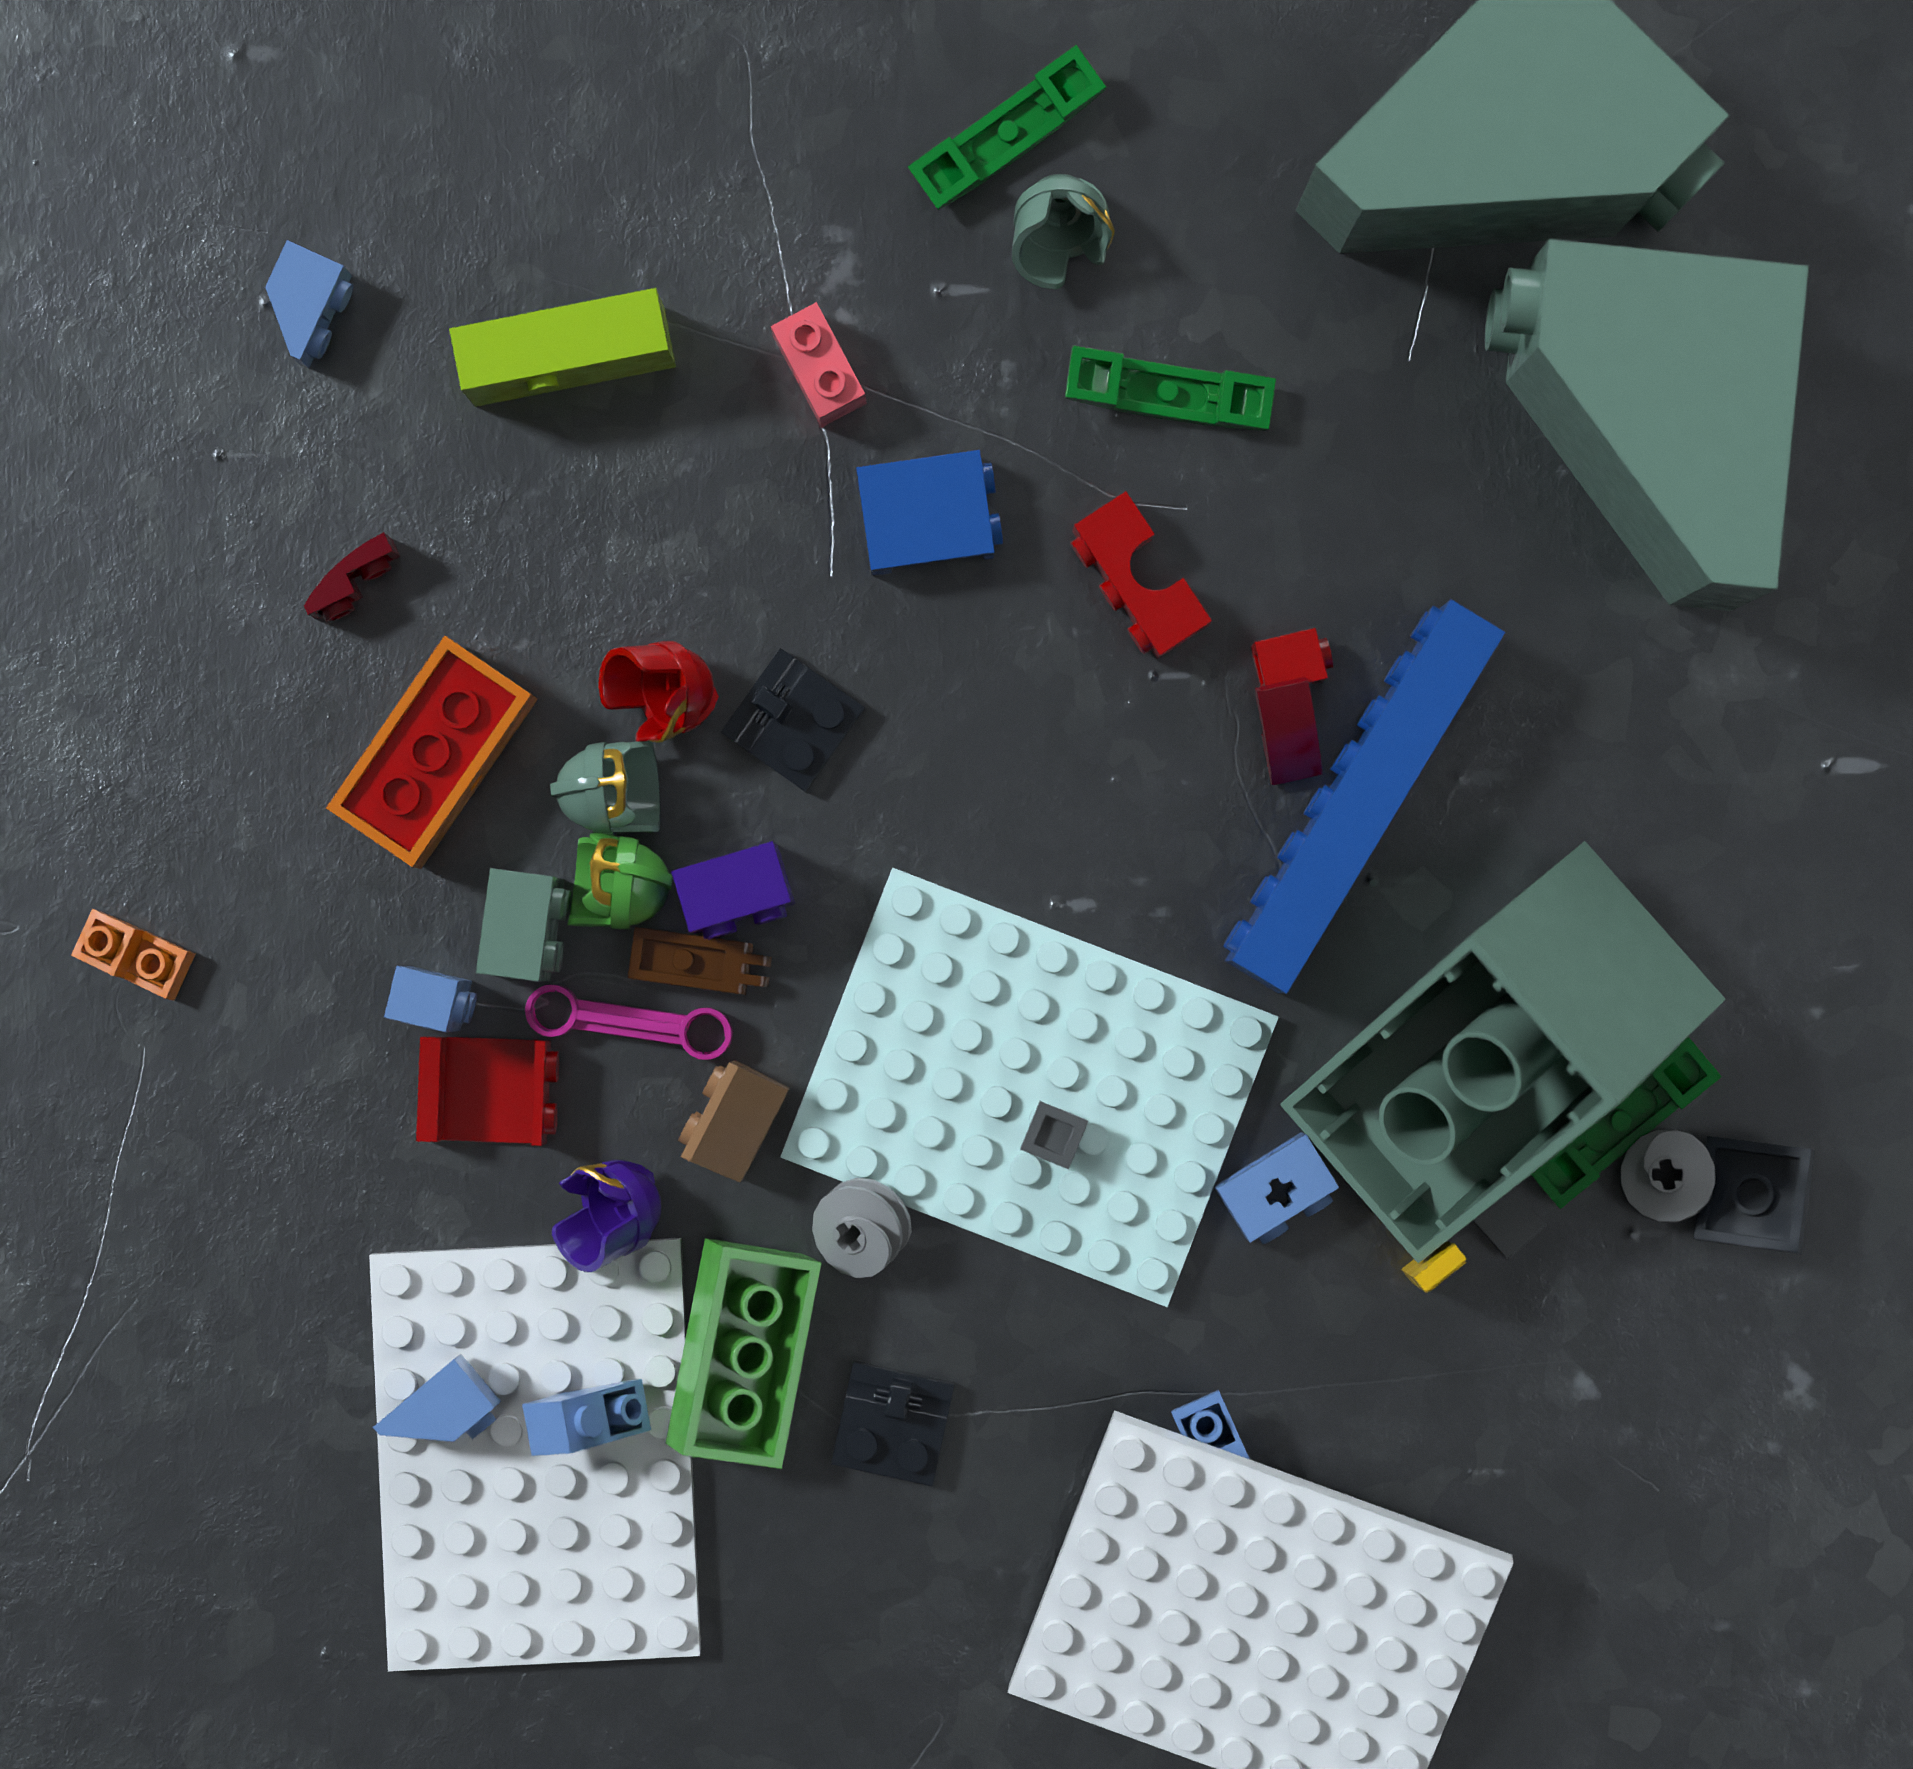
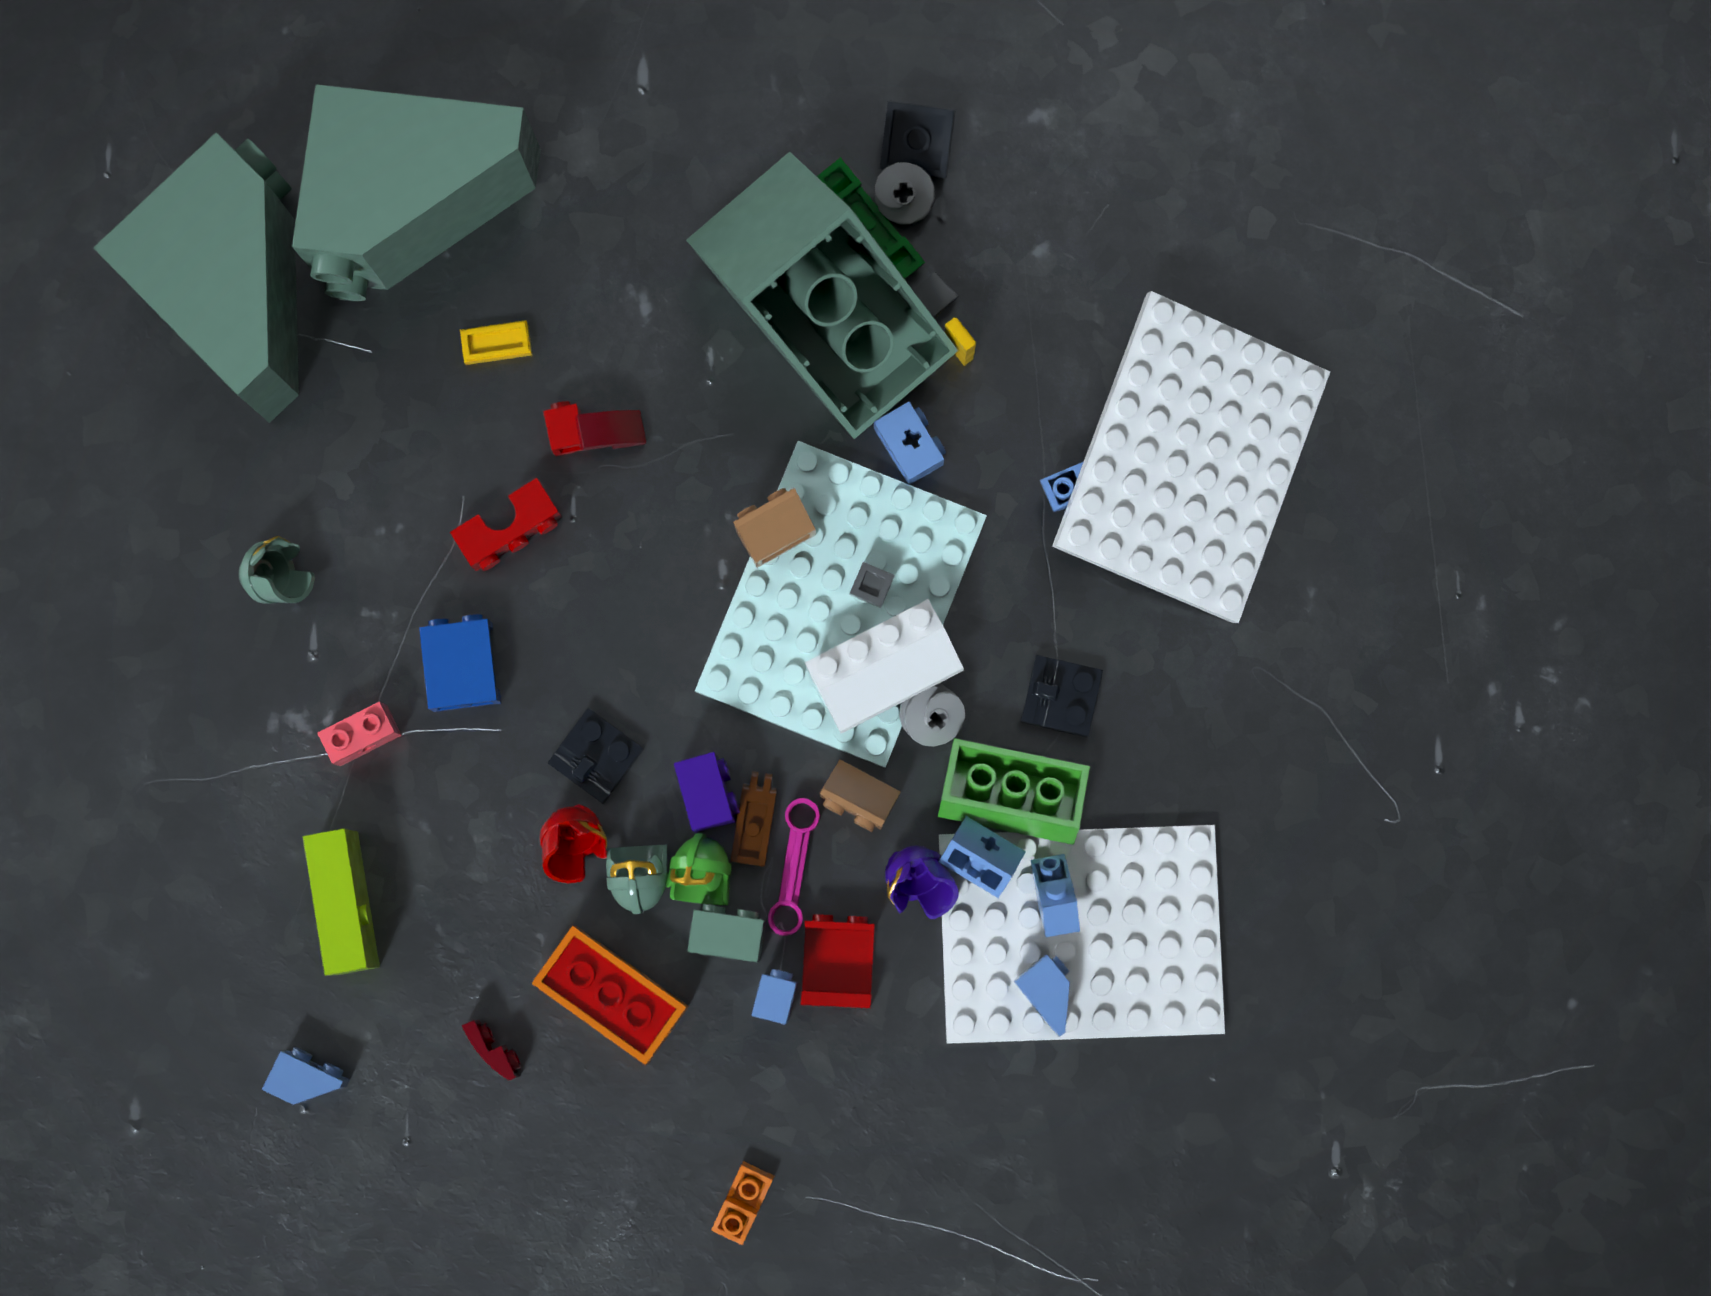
camera: 85 degrees left, 5 degrees down
green slope [908,45,1107,210] -> none
green slope [1064,346,1276,431] -> none
blue brick [1223,599,1505,994] -> none
none -> yellow tile [460,320,532,365]
none -> medium nougat slope [733,488,816,568]
none -> white slope [805,599,964,734]
none -> medium blue brick [939,816,1026,898]

